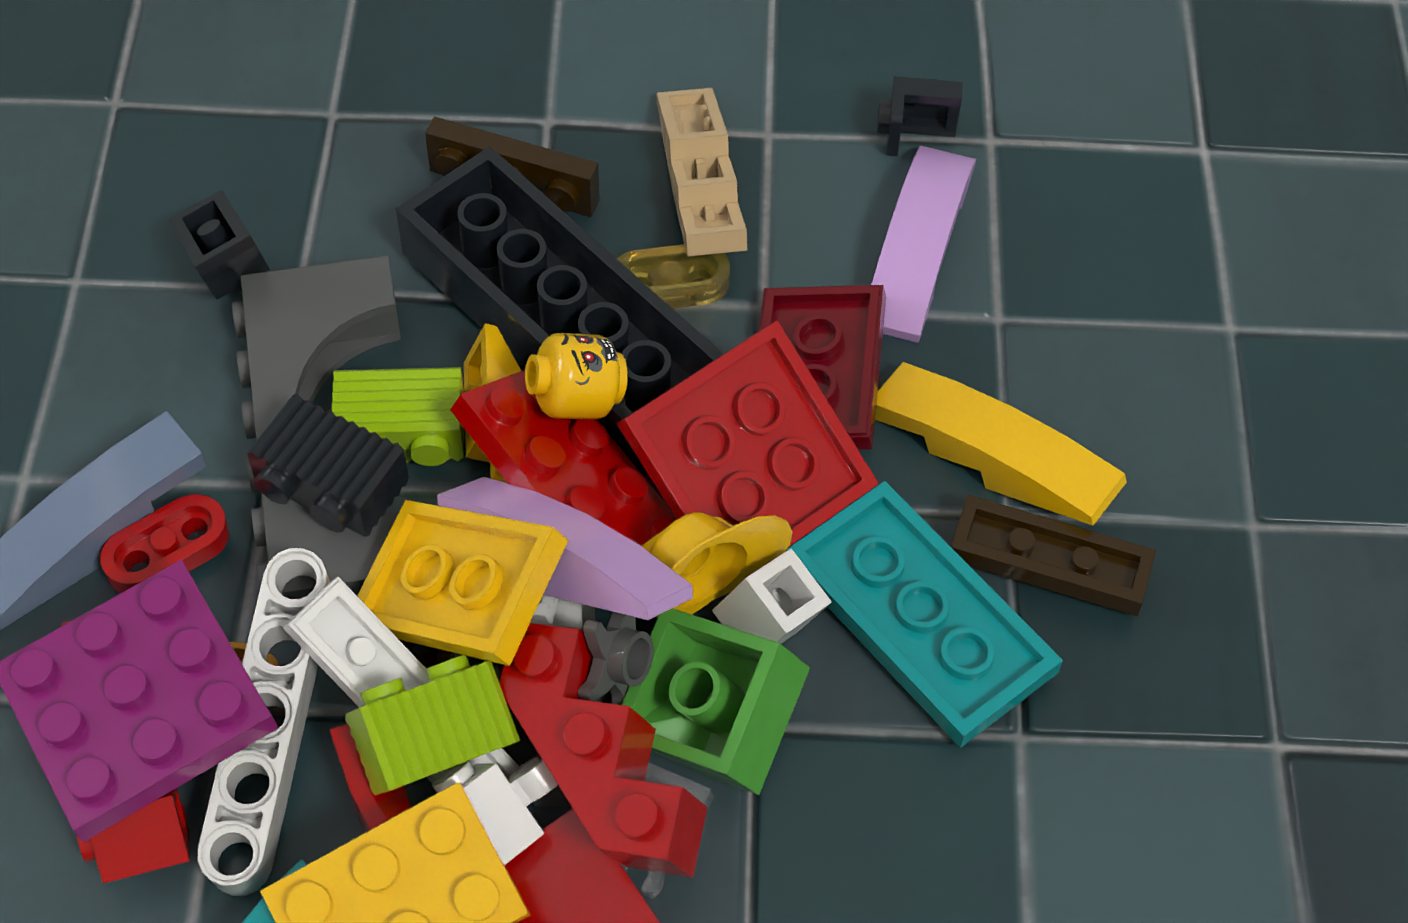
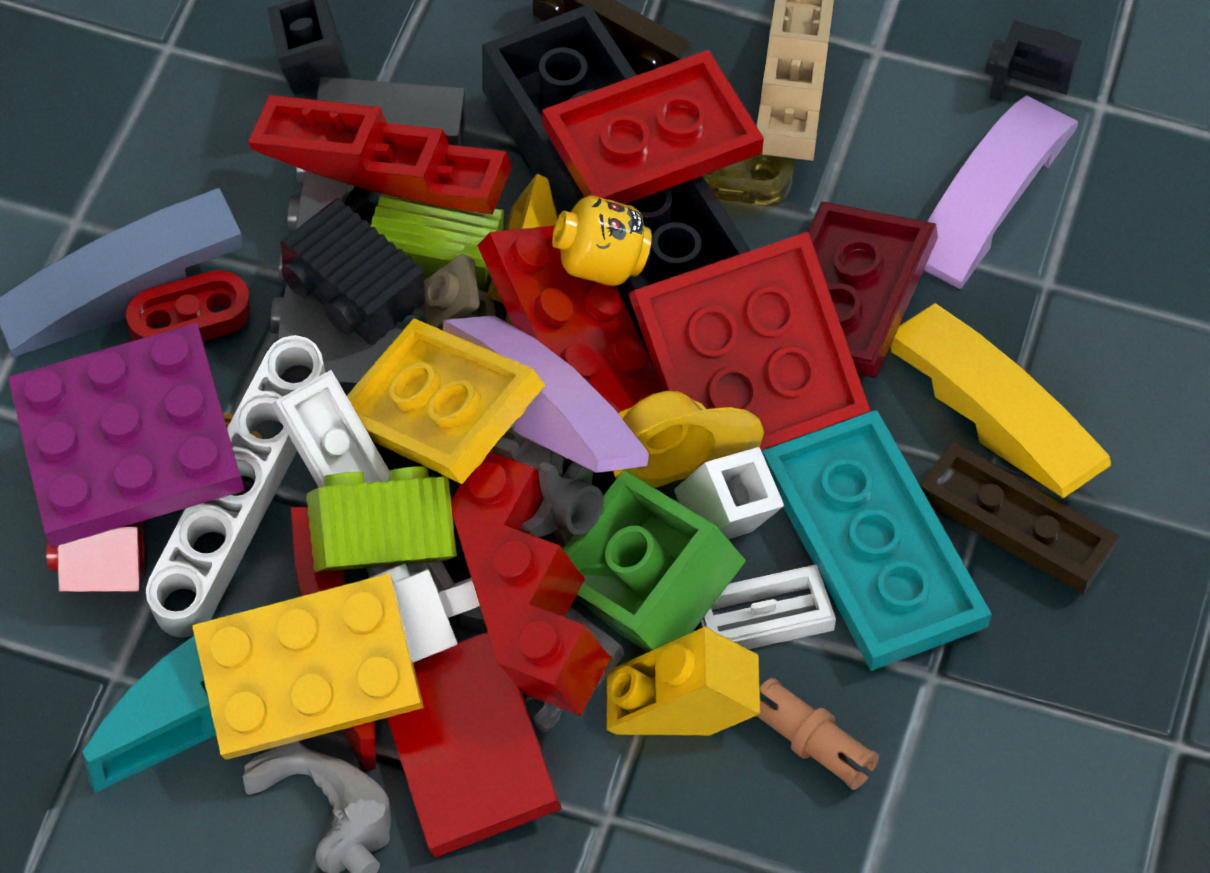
camera: 15 degrees right, 0 degrees up
none -> red slope [248,95,512,215]
none -> dark tan bracket [424,254,496,330]
none -> red plate [542,50,764,204]
none -> yellow slope [606,626,760,736]
none -> white tile [698,564,836,650]
none -> nougat pin [754,678,879,790]

